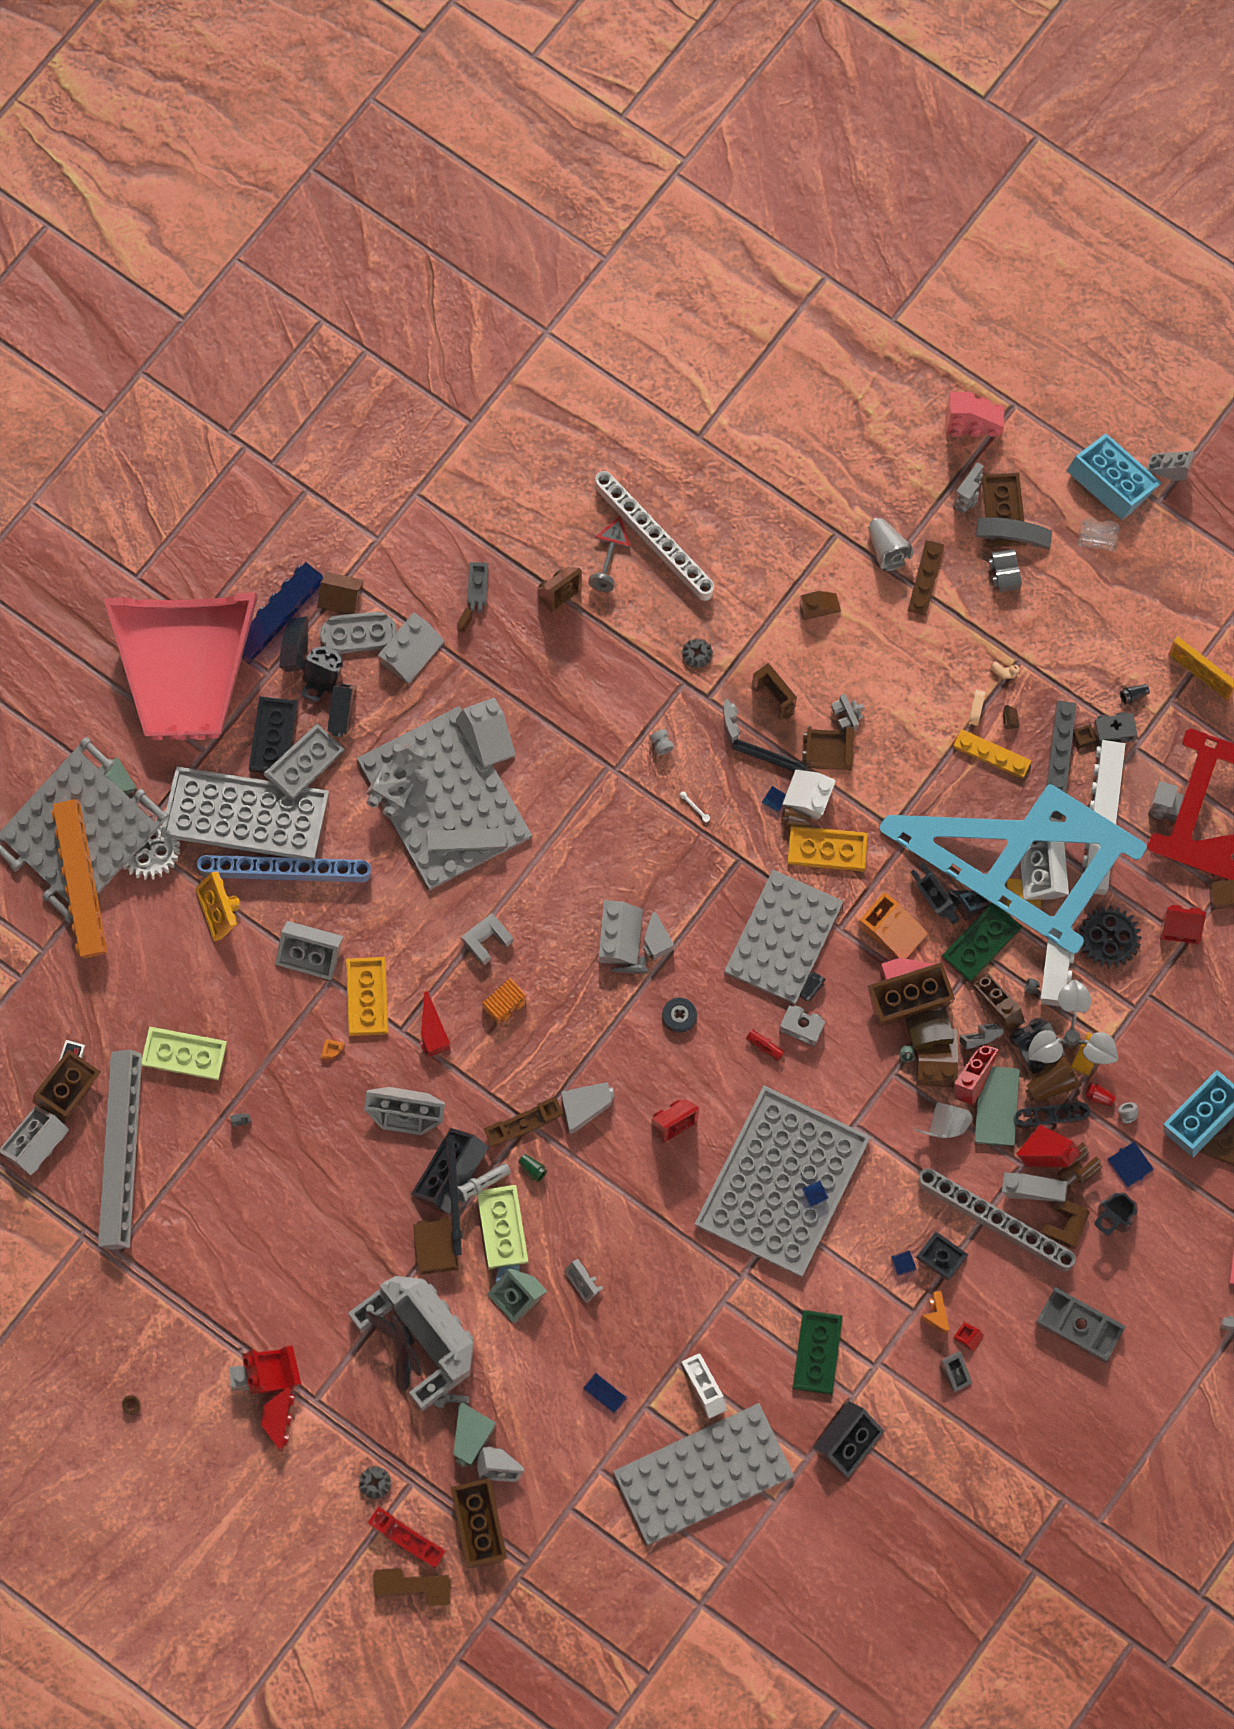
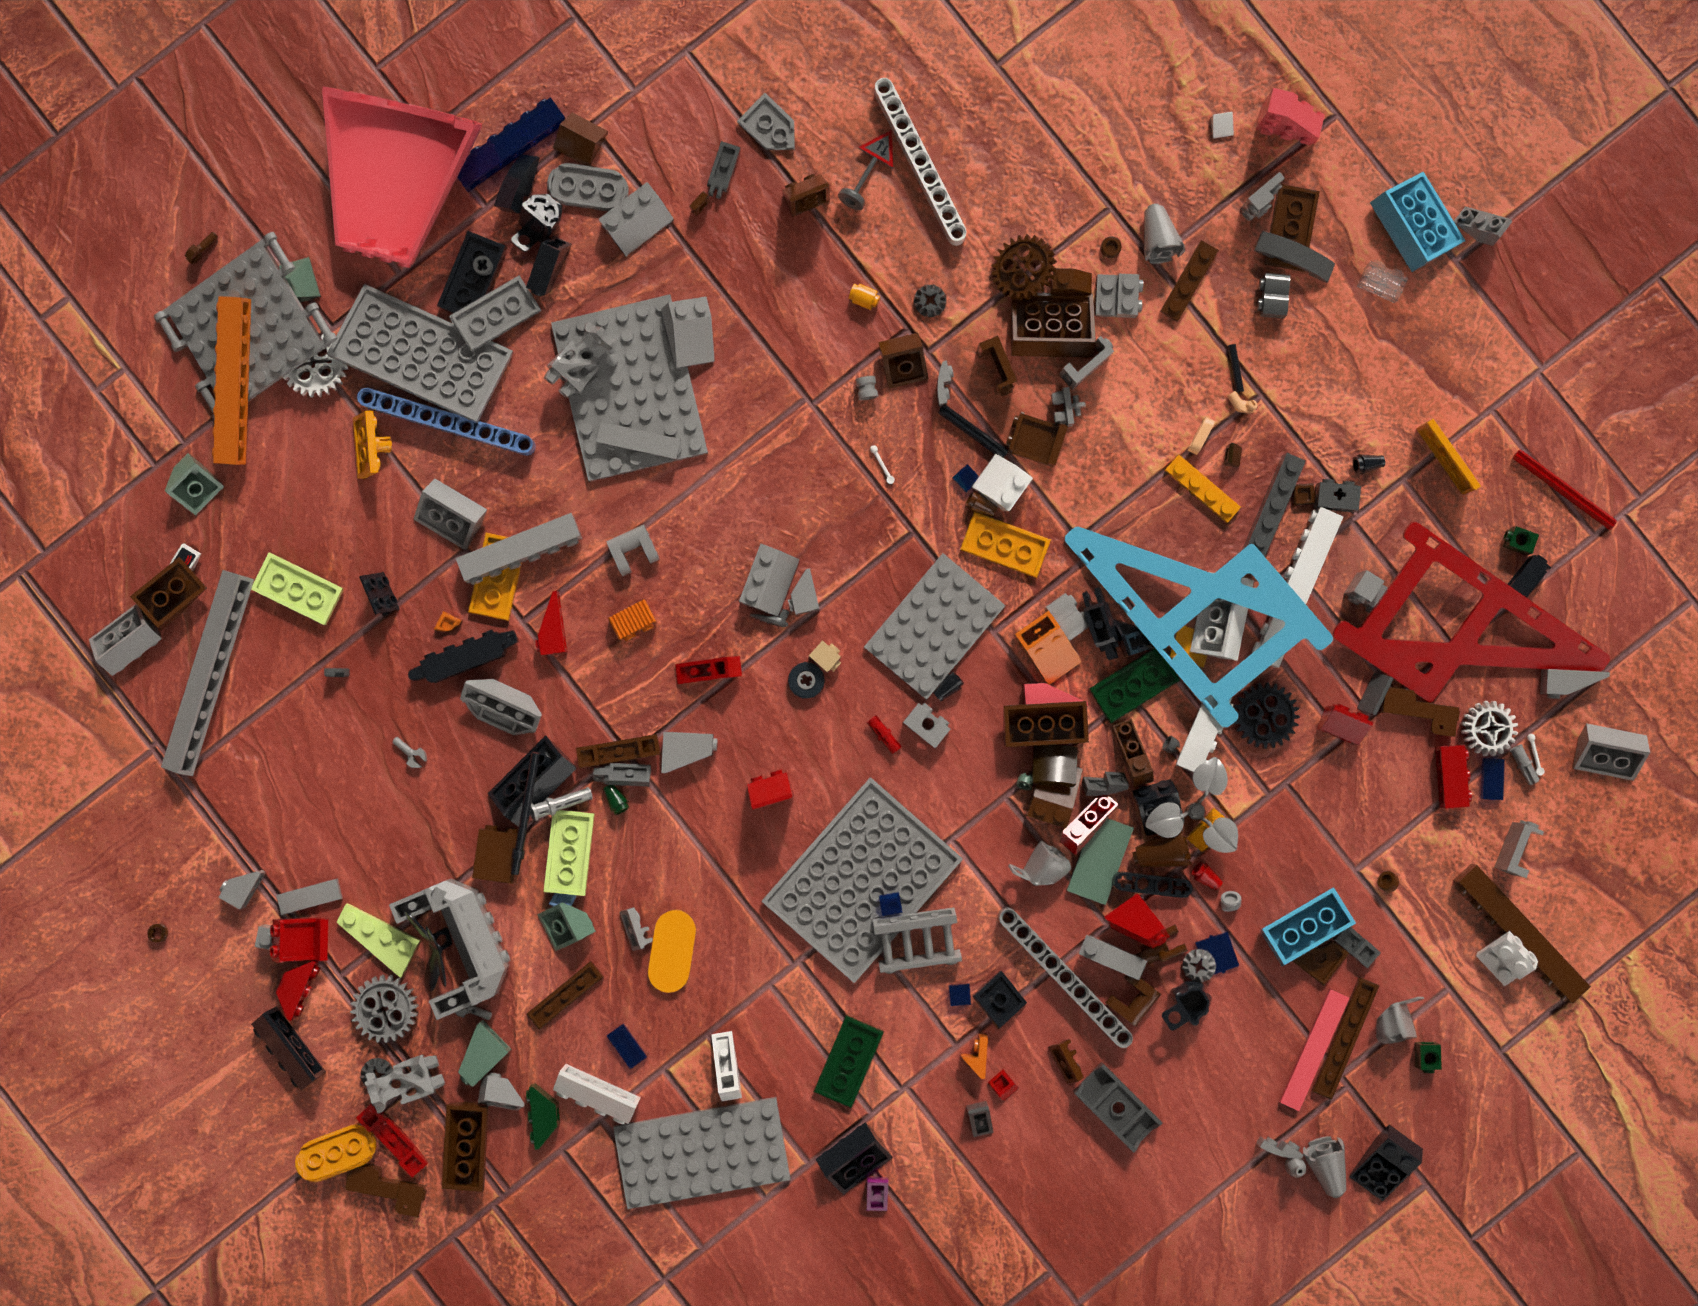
camera: 15 degrees right, 15 degrees up
none -> sand green slope [165,453,224,516]
none -> reddish brown bar [184,232,218,264]
none -> light grey slope [218,870,266,909]
none -> black slope [251,1006,326,1090]
none -> light grey tile [276,878,343,915]
none -> light orange tile [295,1124,376,1182]
none -> yellowish green wing [337,903,421,978]
none -> light grey gear [350,975,419,1043]
none -> black hinge [359,572,400,616]
none -> light grey hips [365,1055,445,1113]
none -> light grey bar [392,737,427,768]
none -> black hinge [407,630,519,683]
none -> light grey brick [456,513,583,585]
none -> dark grey bush [473,256,493,276]
none -> dark green slope [526,1083,560,1150]
none -> reddish brown tile [527,961,604,1030]
none -> white slope [553,1064,641,1124]
none -> dark grey hinge [593,763,651,787]
none -> light orange tile [648,910,696,993]
none -> red slope [675,656,742,684]
none -> light grey tile [737,93,795,150]
none -> tan brick [809,640,841,673]
none -> light orange brick [848,284,880,310]
none -> magenta slope [867,1177,888,1211]
none -> light grey fence [873,908,962,974]
none -> reddish brown slope [878,333,929,389]
none -> reddish brown gear [991,234,1057,301]
none -> reddish brown slope [1011,293,1096,358]
none -> light grey brick [1044,593,1089,641]
none -> reddish brown plate [1048,1039,1084,1084]
none -> light grey panel [1059,336,1114,390]
none -> light grey plate [1095,273,1143,318]
none -> reddish brown tile [1100,236,1122,258]
none -> light grey gear [1182,949,1216,983]
none -> white slope [1210,112,1234,139]
none -> black piece [1228,344,1244,393]
none -> dark grey slope [1357,673,1393,715]

